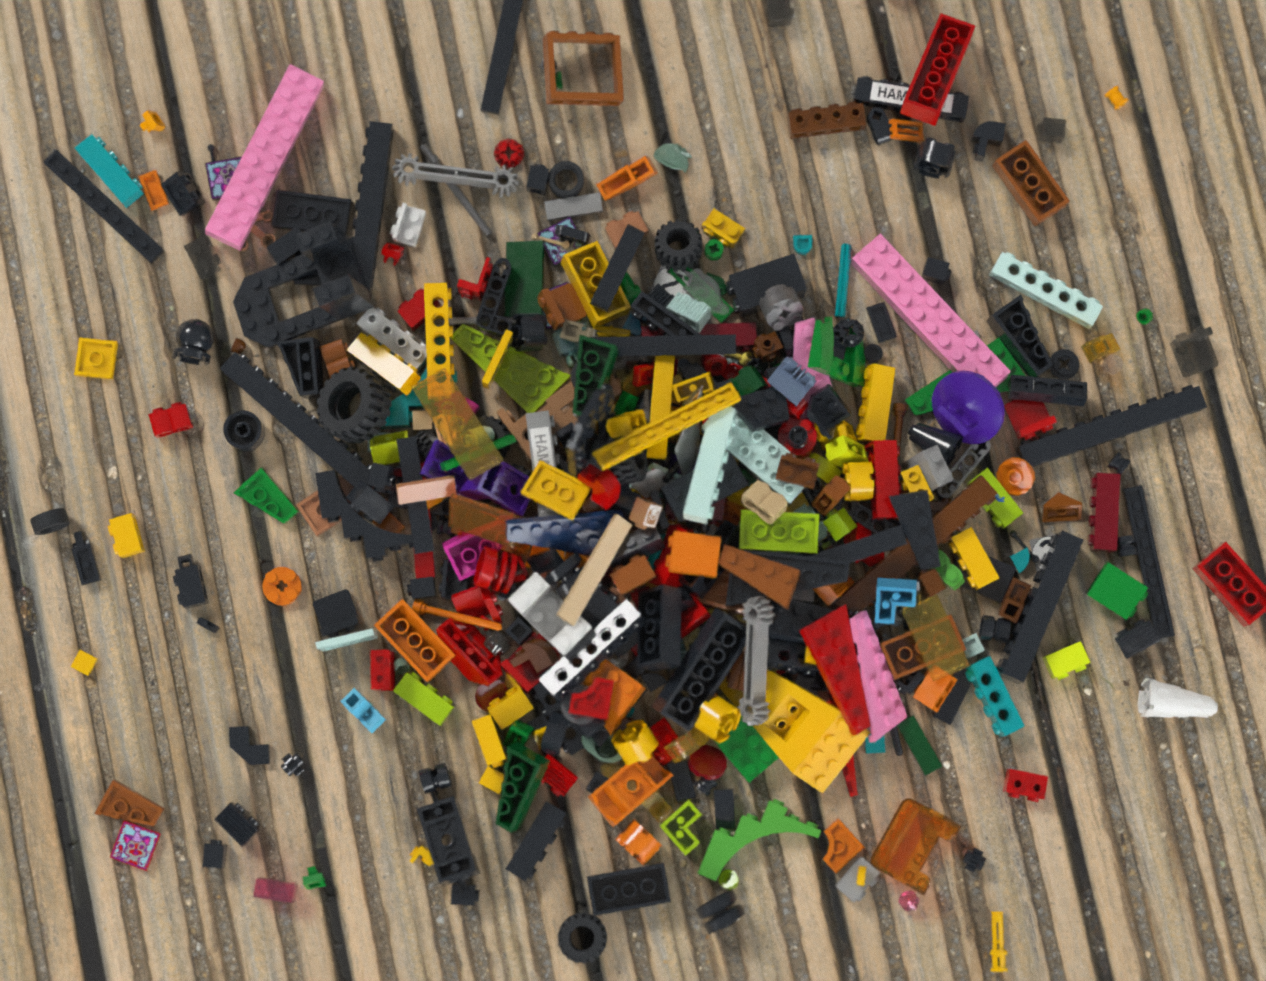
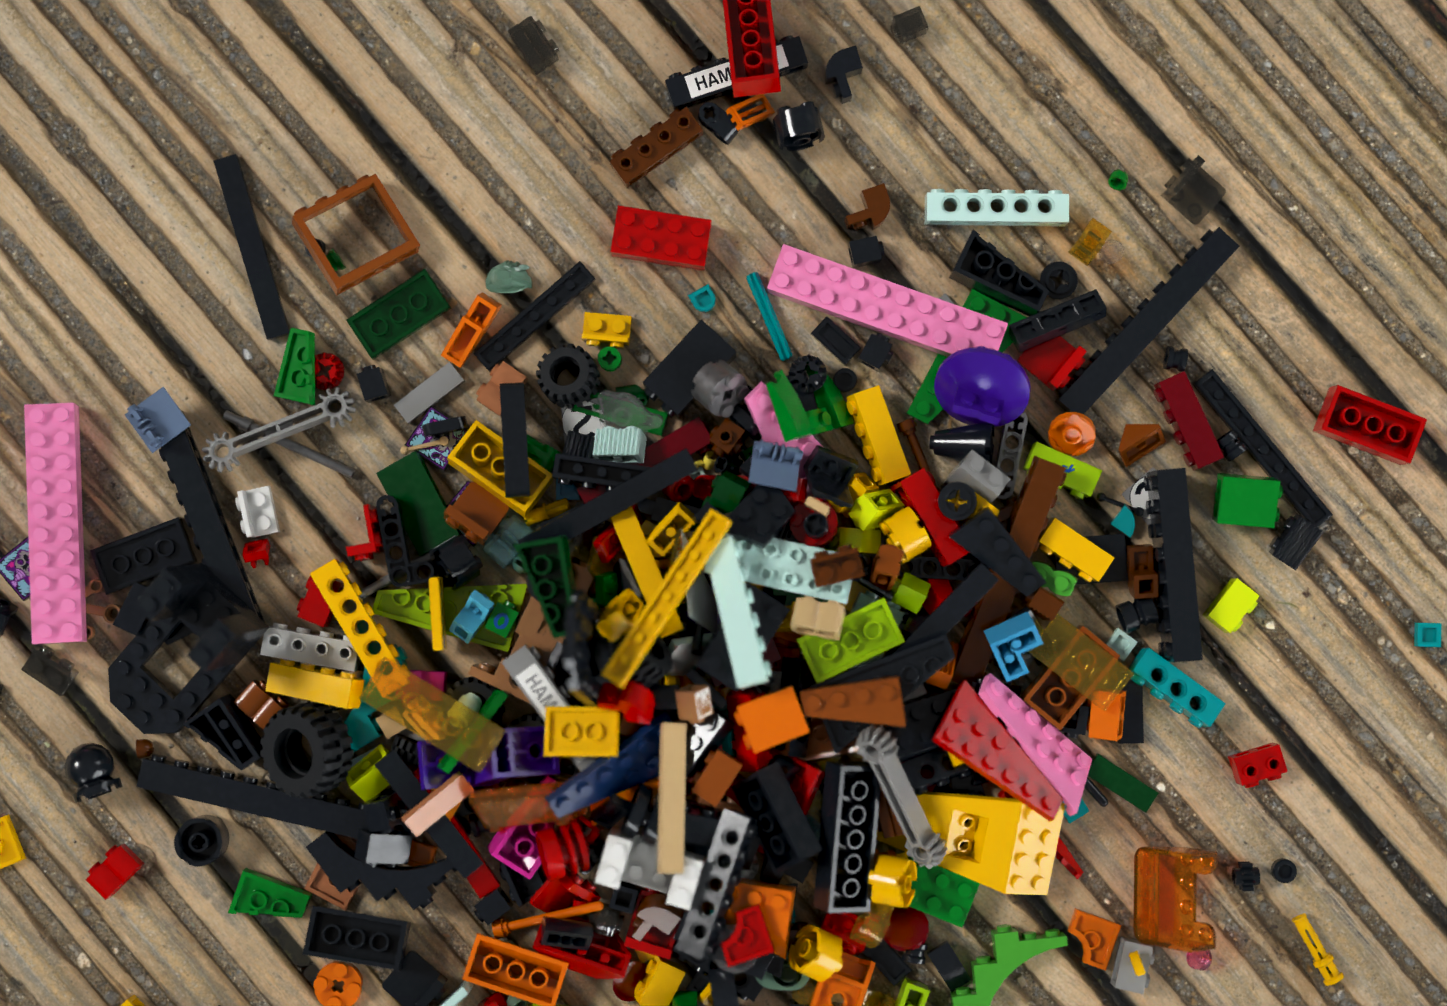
camera: 30 degrees left, 5 degrees up
black tyre [548,161,584,198] -> none
dark tan plate [560,319,598,344] -> none
dark orange brick [992,140,1070,227] -> none
white cone [1138,678,1218,718] -> none
none -> sand blue hinge [125,387,191,453]
none -> green wing [274,328,315,406]
none -> black brick [302,906,411,971]
none -> dark green tile [346,268,452,360]
none -> medium azure brick [449,590,494,644]
none -> black tile [473,261,596,372]
none -> green brick [485,599,521,638]
none -> black brick [541,916,593,950]
none -> red brick [610,205,712,271]
none -> tan tile [804,496,830,518]
none -> reddish brown brick [844,183,890,230]
none -> black hinge [852,577,893,601]
none -> black brick [857,333,894,372]
none -> black gear [938,482,977,521]
none -> black tile [1271,858,1297,883]
none -> teal tile [1414,623,1442,647]

